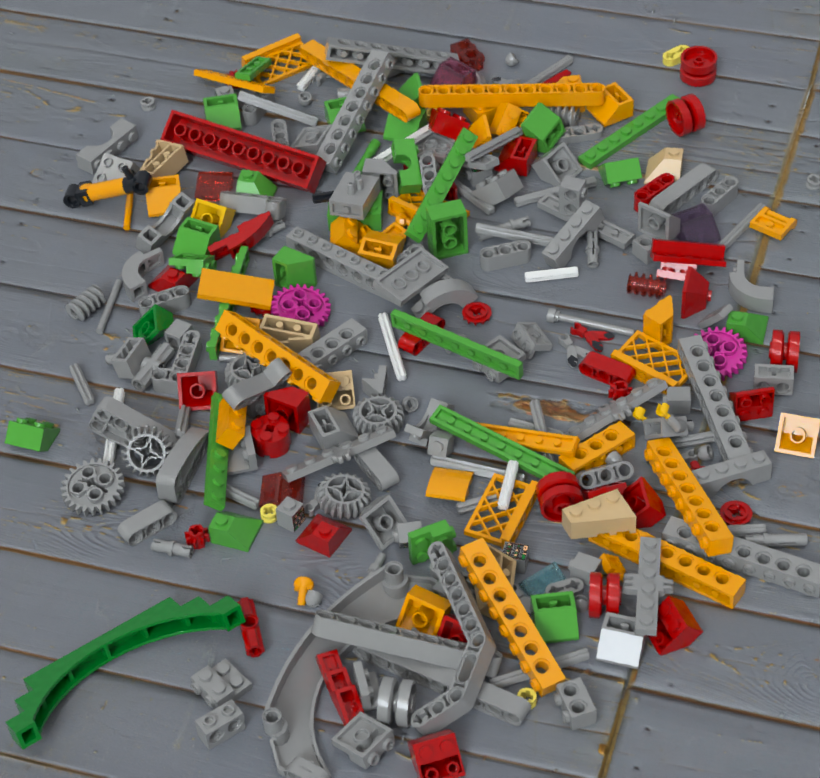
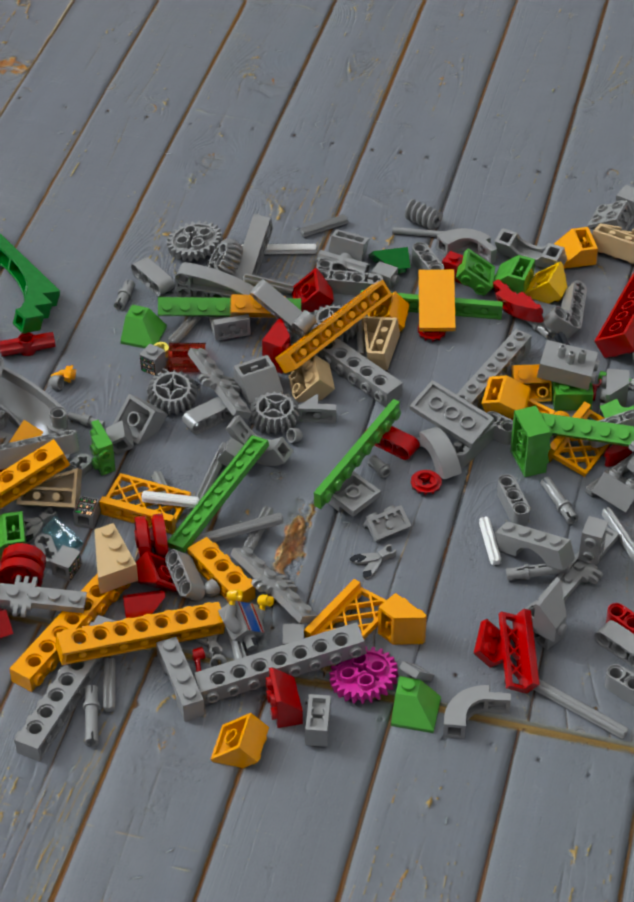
camera: 85 degrees right, 0 degrees up
bright green slope [5,417,60,452] -> none
black piece [63,165,153,208] -> none
light orange bar [123,193,134,230] -> none
red gear [184,524,210,549] -> none
clear red slope [195,172,234,201] -> none
bright green slope [236,169,277,196] -> none
red brick [251,412,291,458] -> none
dark pink gear [271,284,331,327] -> none
bright green slope [272,246,317,289] -> none
red slope [296,513,352,558] -> none
white axle [378,312,407,381] -> none
light orange slope [425,467,473,502] -> none
light grey axle [475,223,554,247] -> none
light orange tile [476,422,580,457] -> none
light grey piece [547,307,635,336] -> none
red piece [570,322,614,352] -> none
red beam [578,351,636,386] -> none
light orange plate [599,553,626,581] -> none
red gear [608,380,632,401] -> none
clear red piece [627,272,667,299] -> none
clear purple slope [672,203,721,244] -> none
red slope [681,266,712,319] -> none
red gear [720,500,753,525] -> none
light orange plate [750,206,797,241] -> none
red wheel [769,330,800,373] -> none

